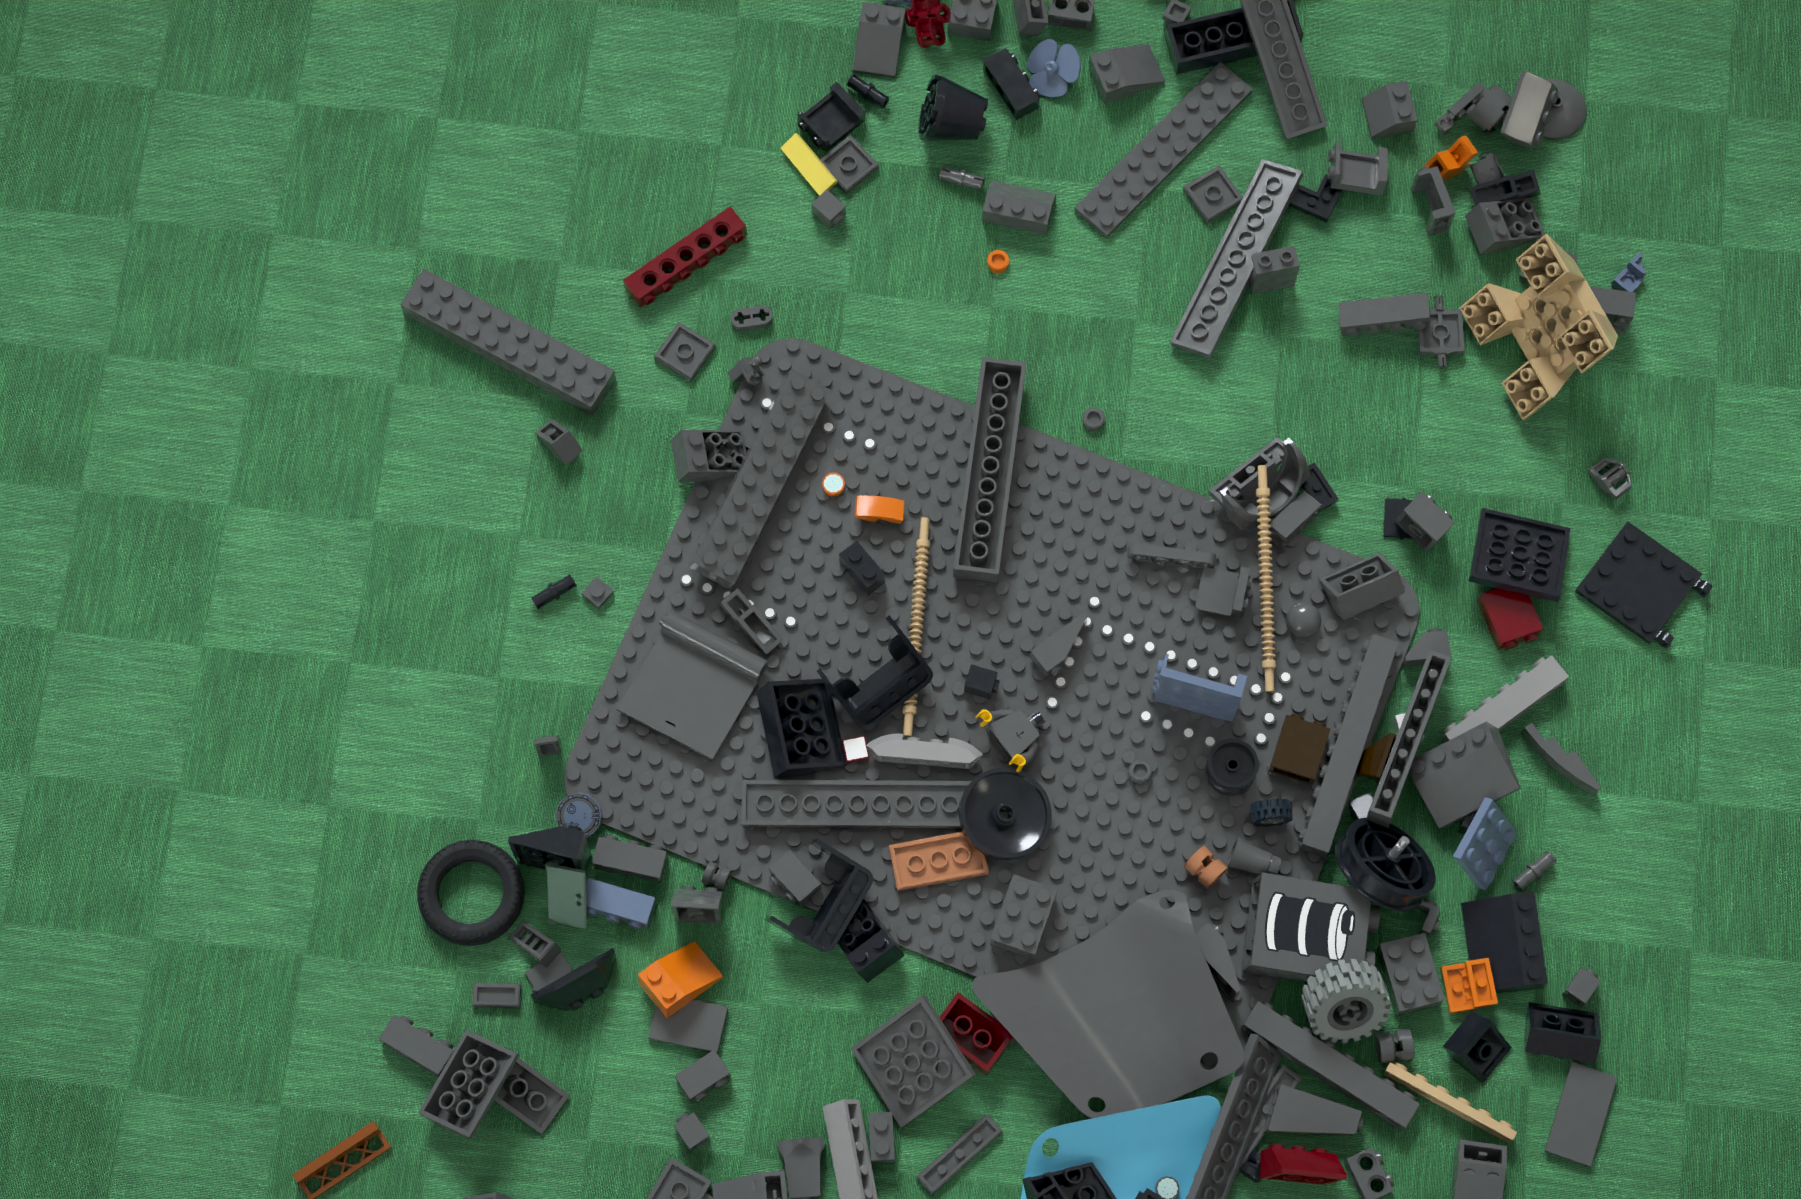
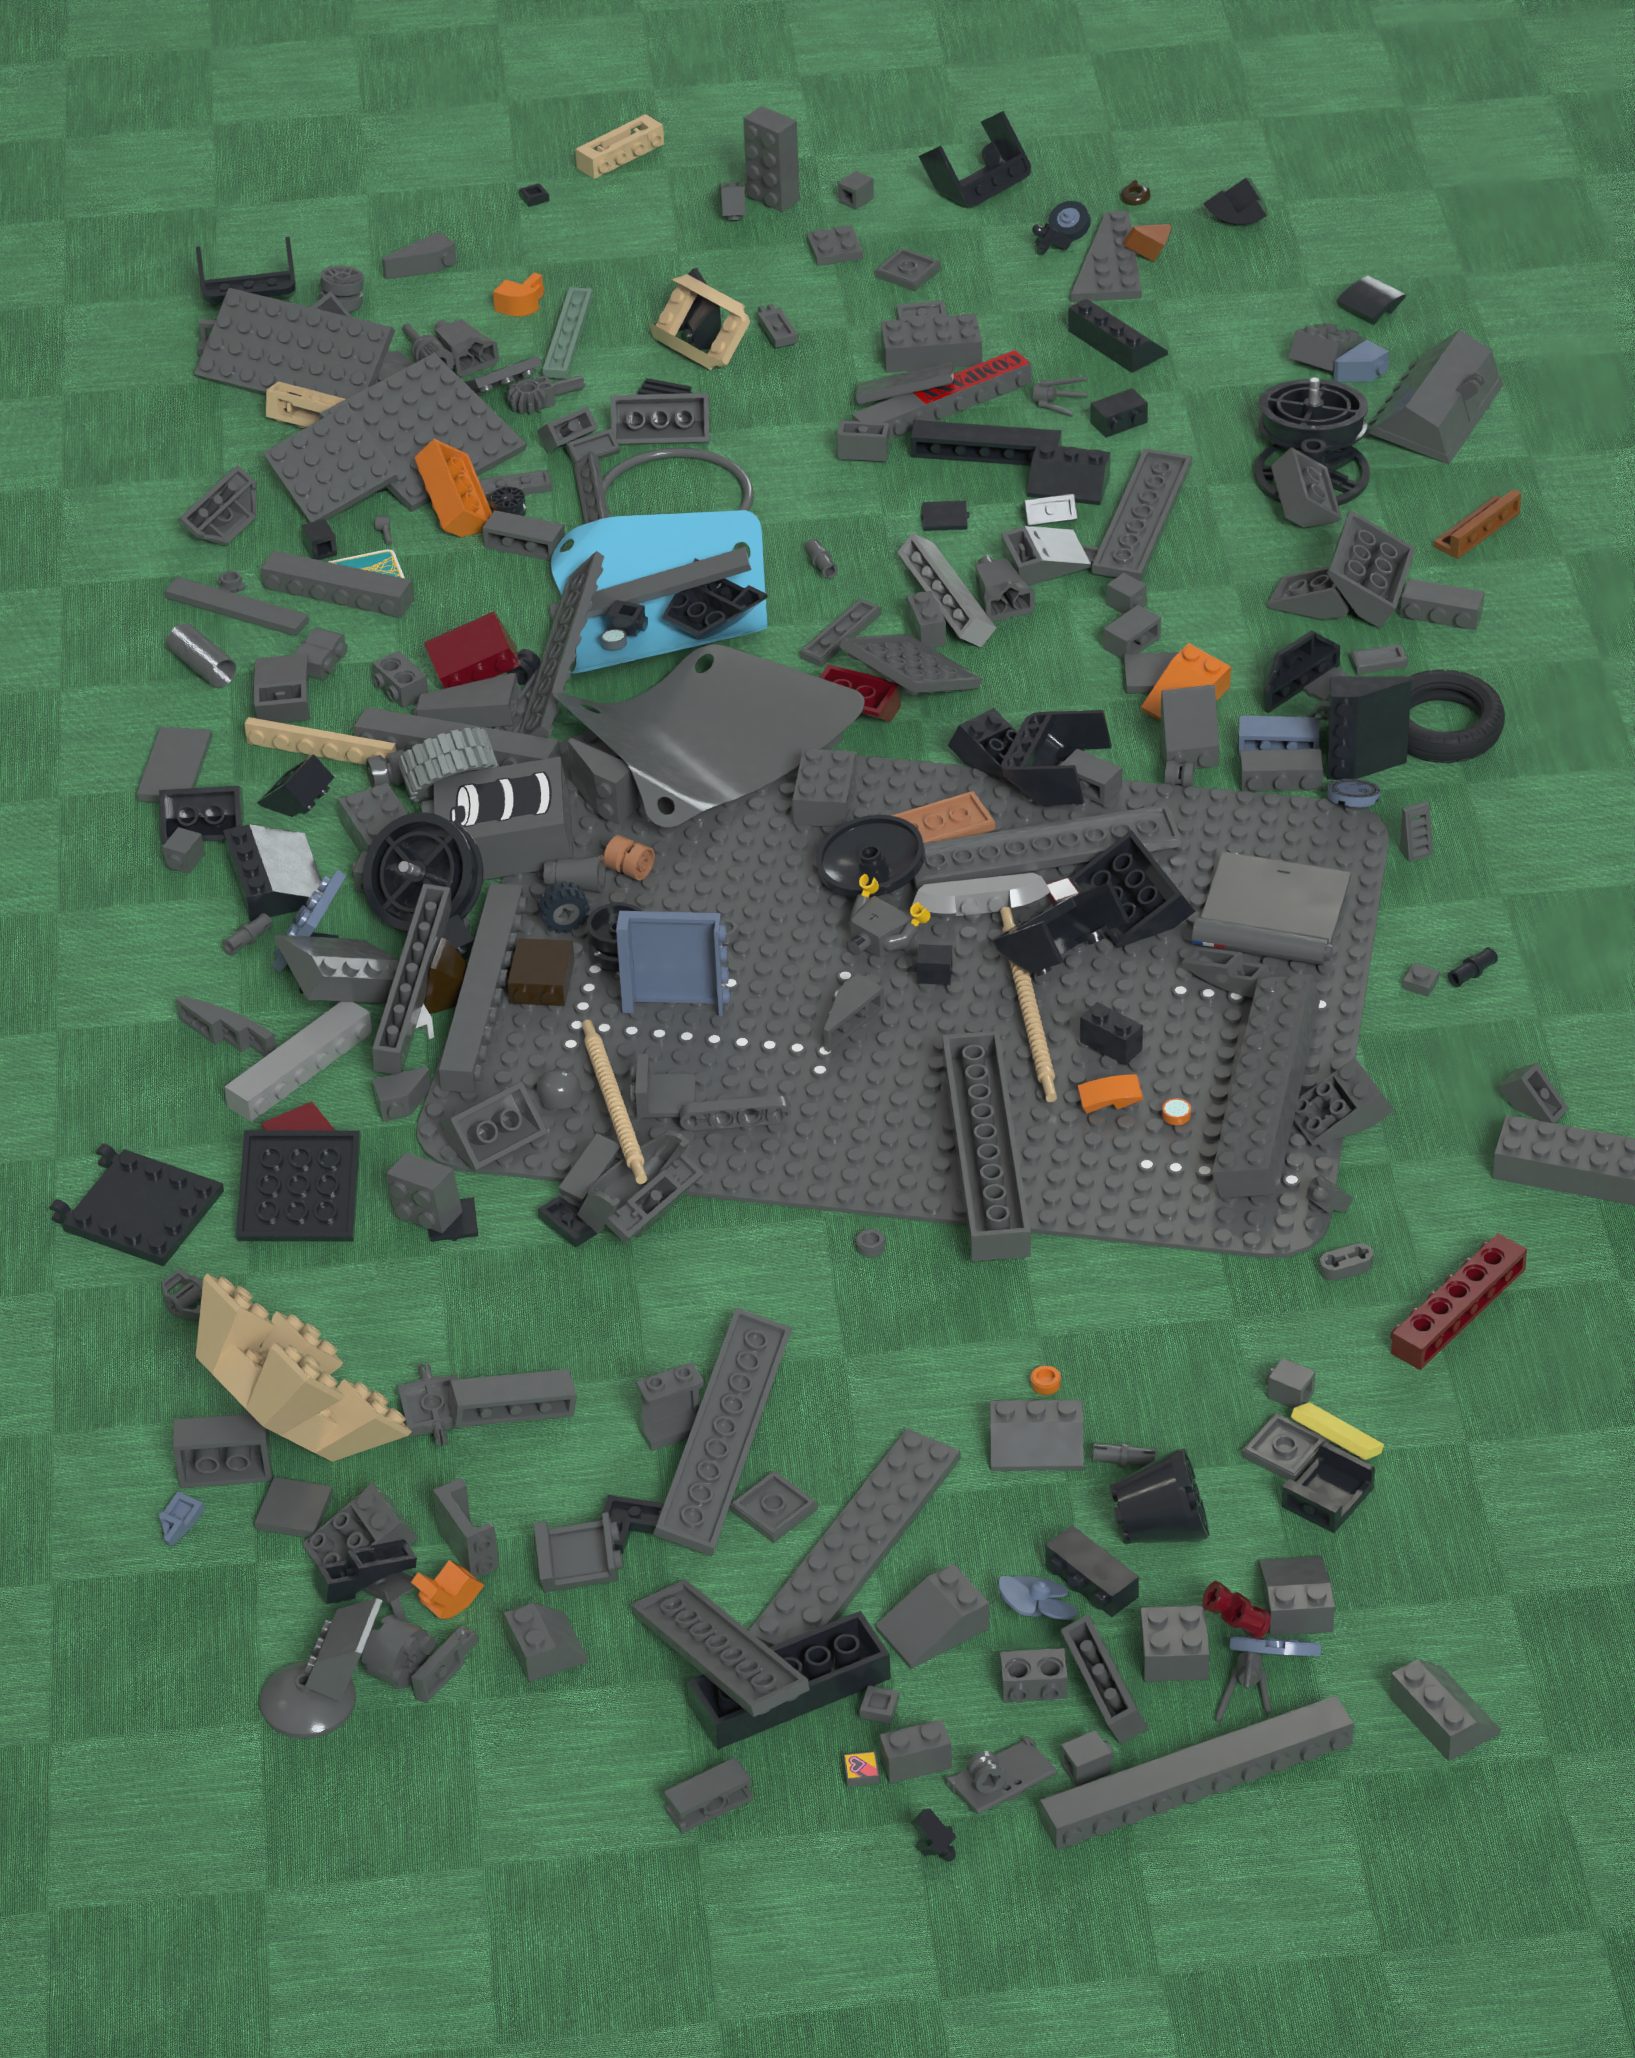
camera: 170 degrees right, 30 degrees down
dark grey tile [654,322,716,381] -> none
black pin [847,74,890,109] -> none
orange slope [1440,958,1498,1014] -> none

